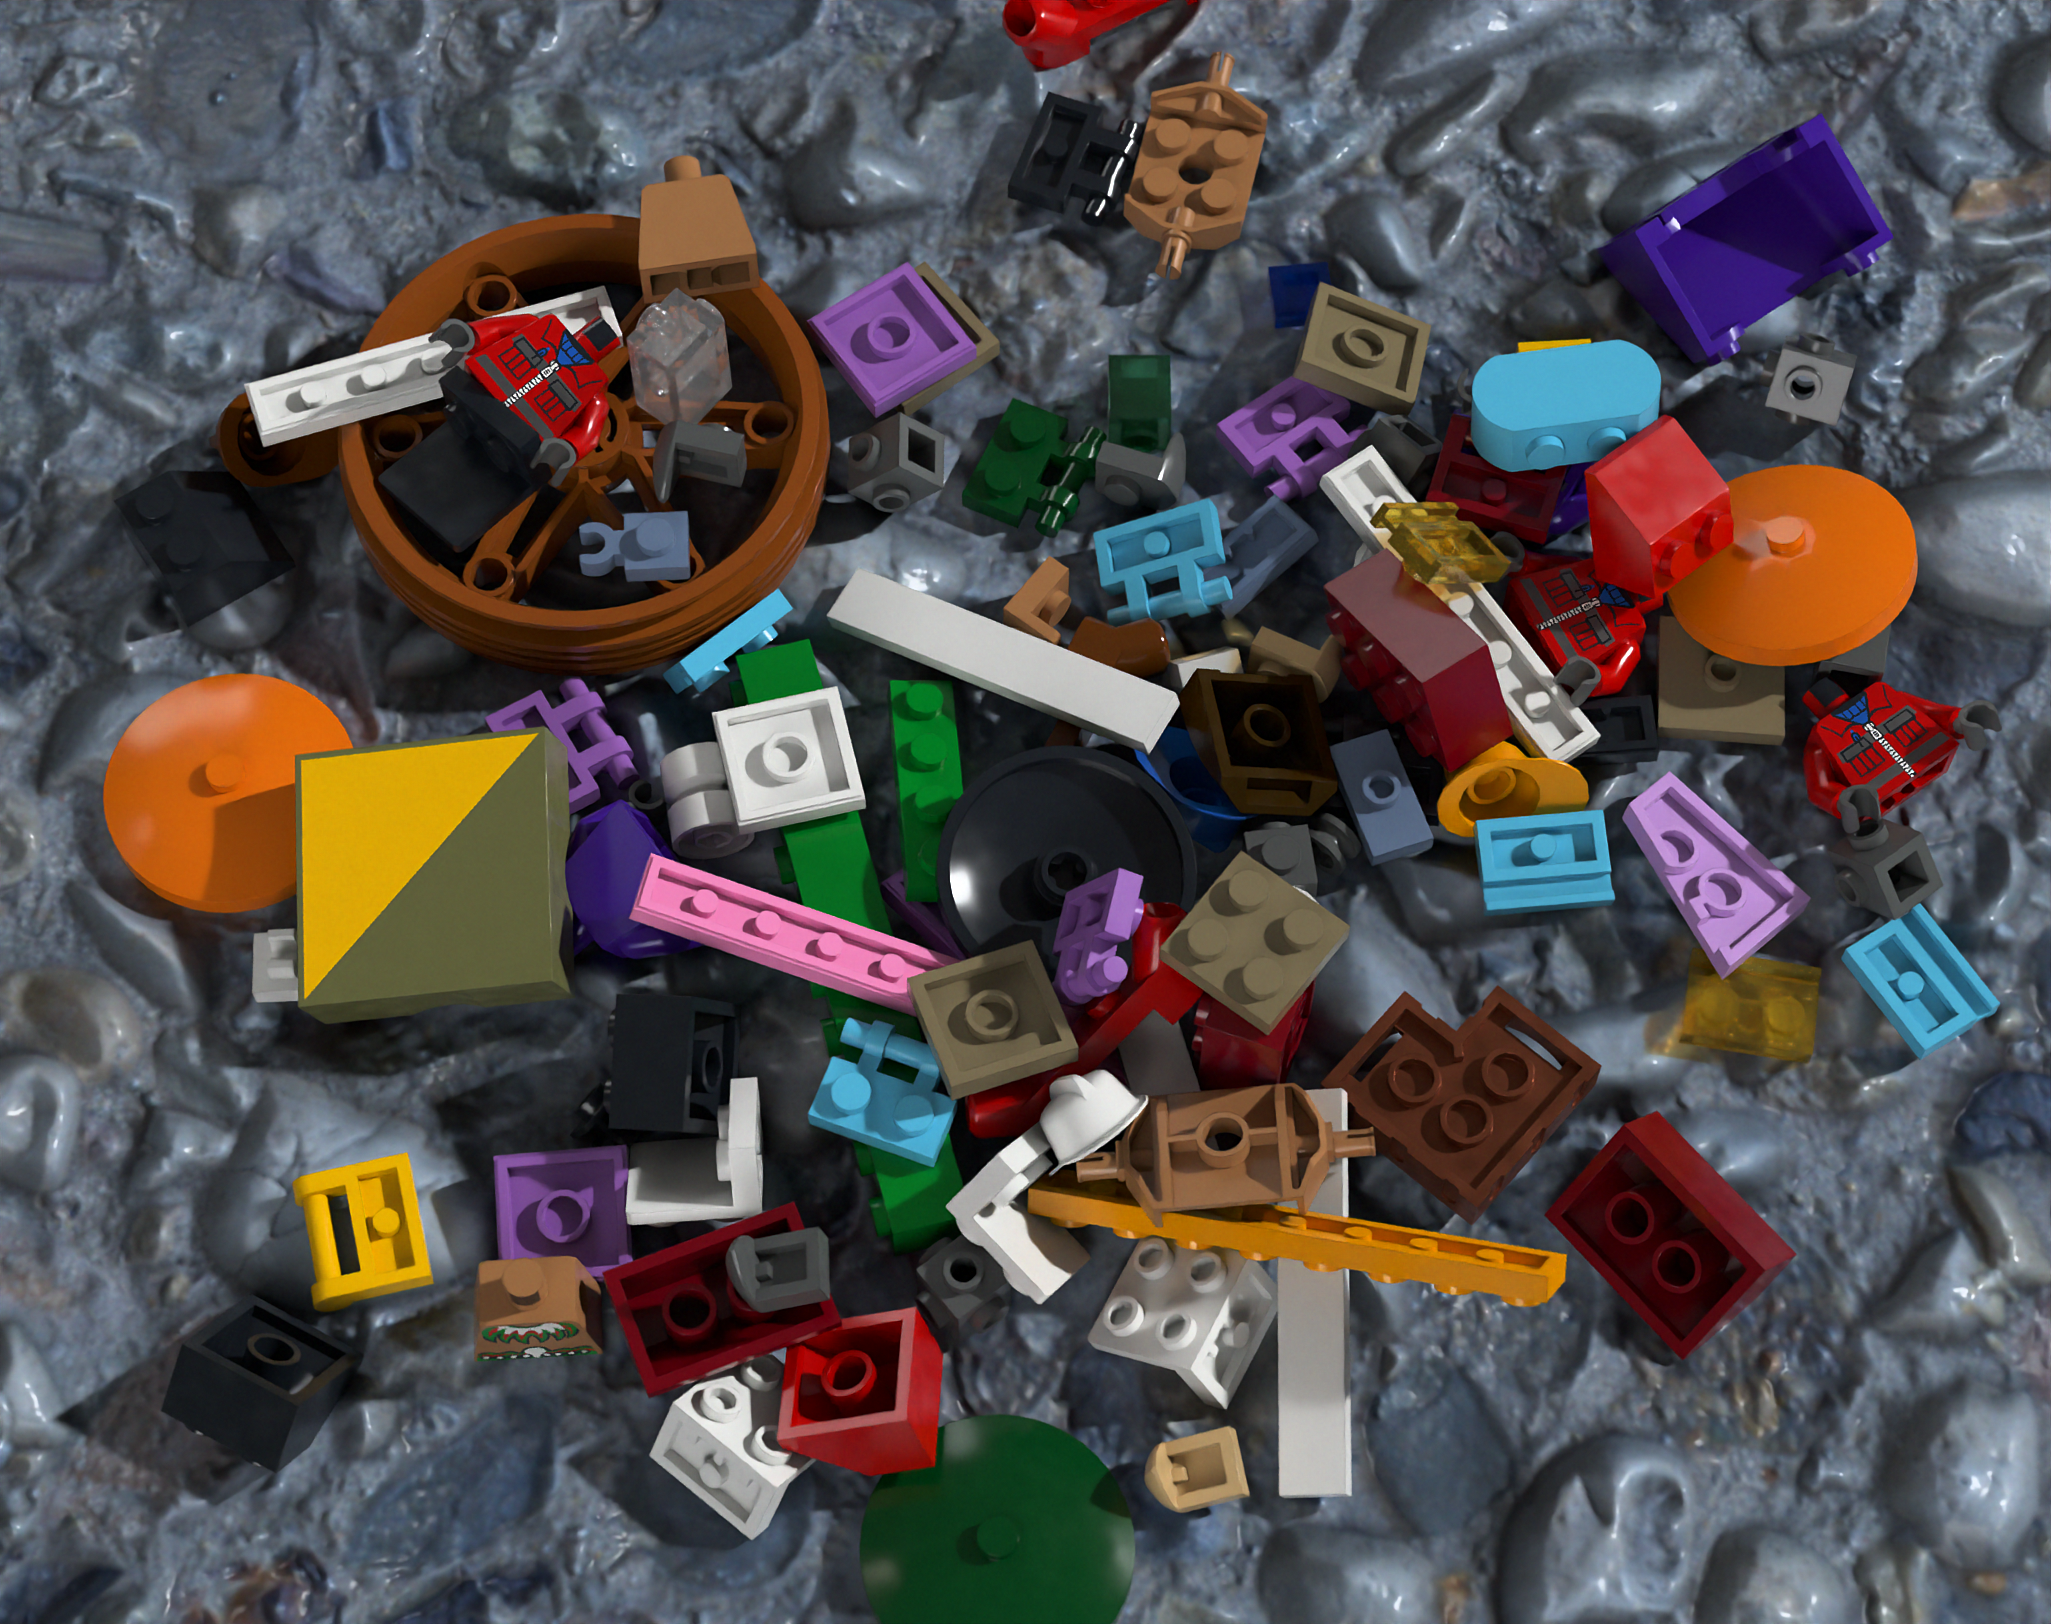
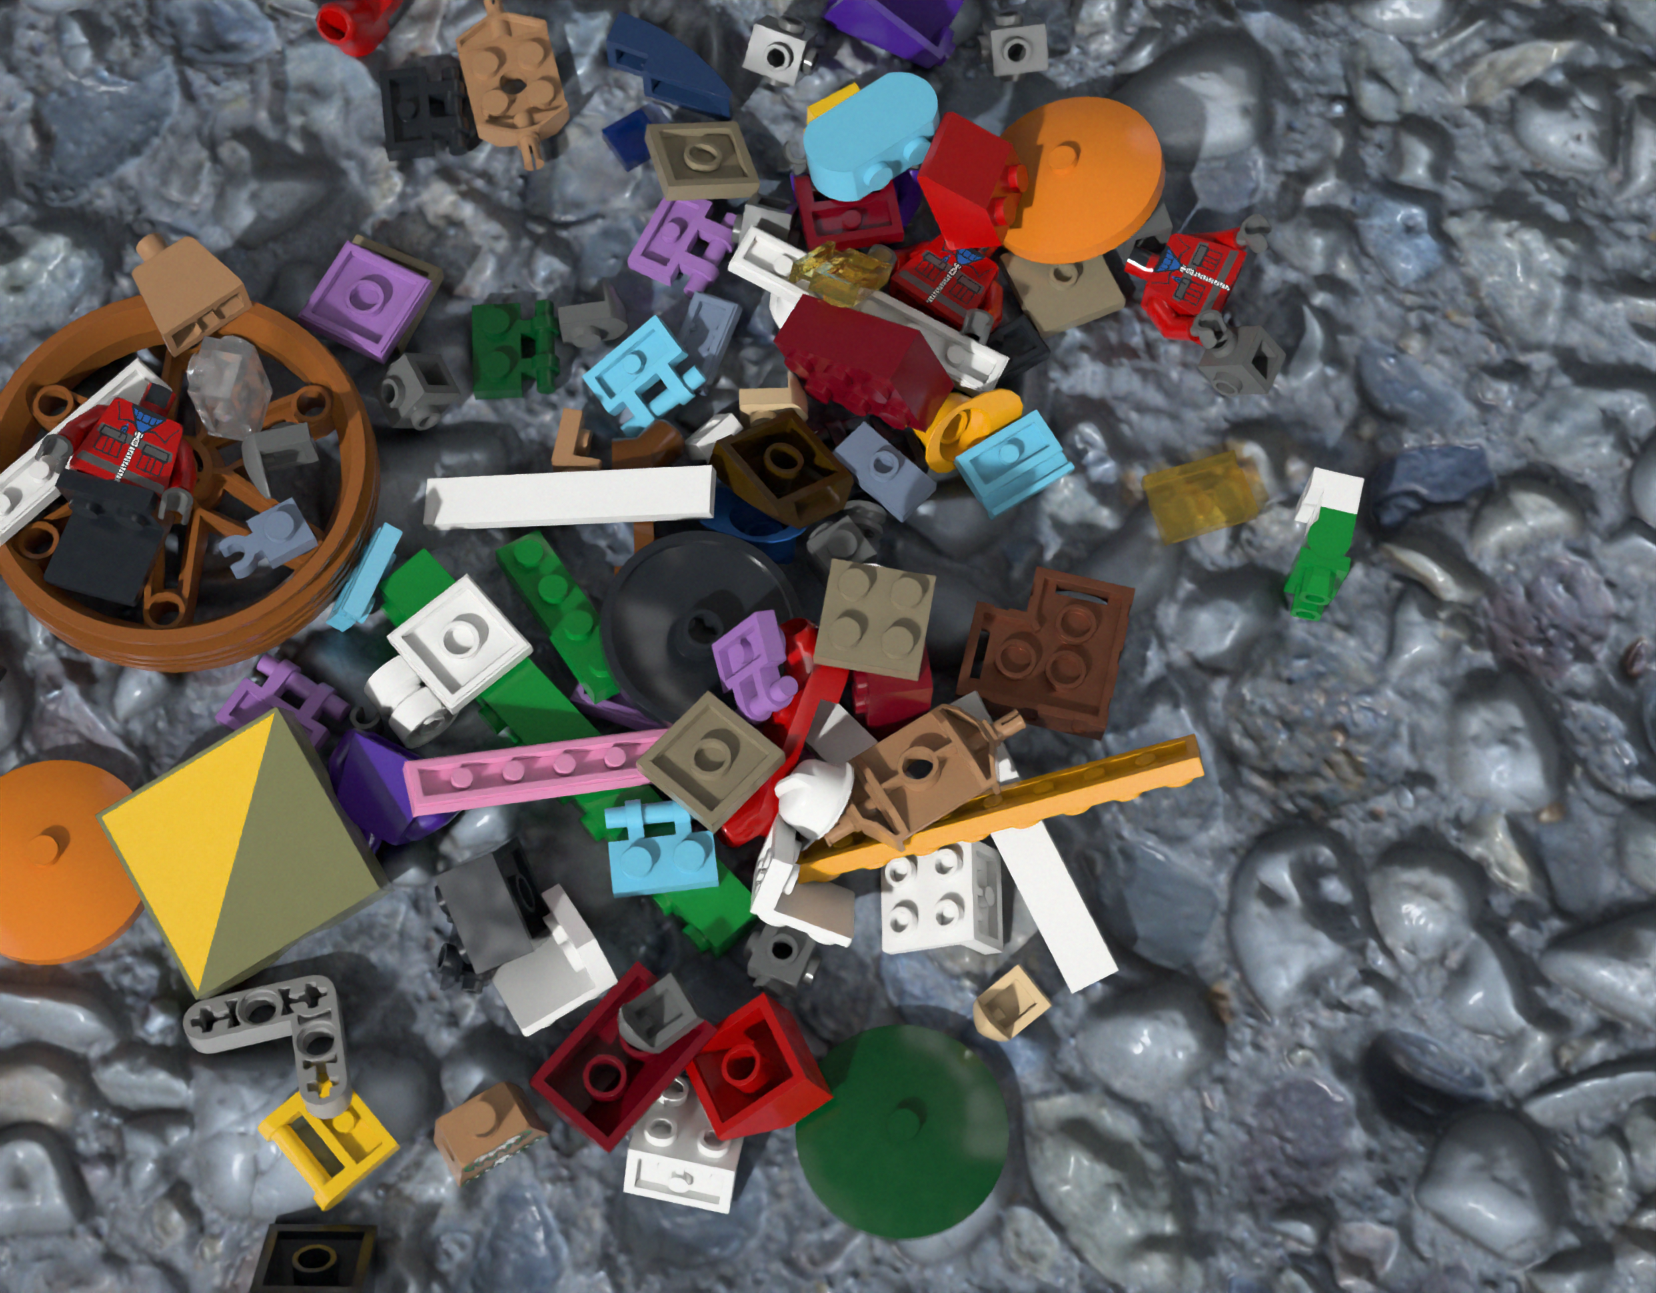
camera: 30 degrees left, 5 degrees up
white tile [252,928,298,1003] -> none
medium lavender plate [493,1145,635,1284] -> none
clear green brick [1107,355,1172,453] -> none
dark red slope [1544,1111,1797,1361] -> none
lavender wing [1622,771,1811,980] -> none
medium azure plate [1841,903,2000,1060] -> none
none -> light grey beam [183,975,353,1119]
none -> dark blue slope [606,11,733,122]
none -> brick [742,15,820,88]
none -> green hips [1283,467,1364,622]

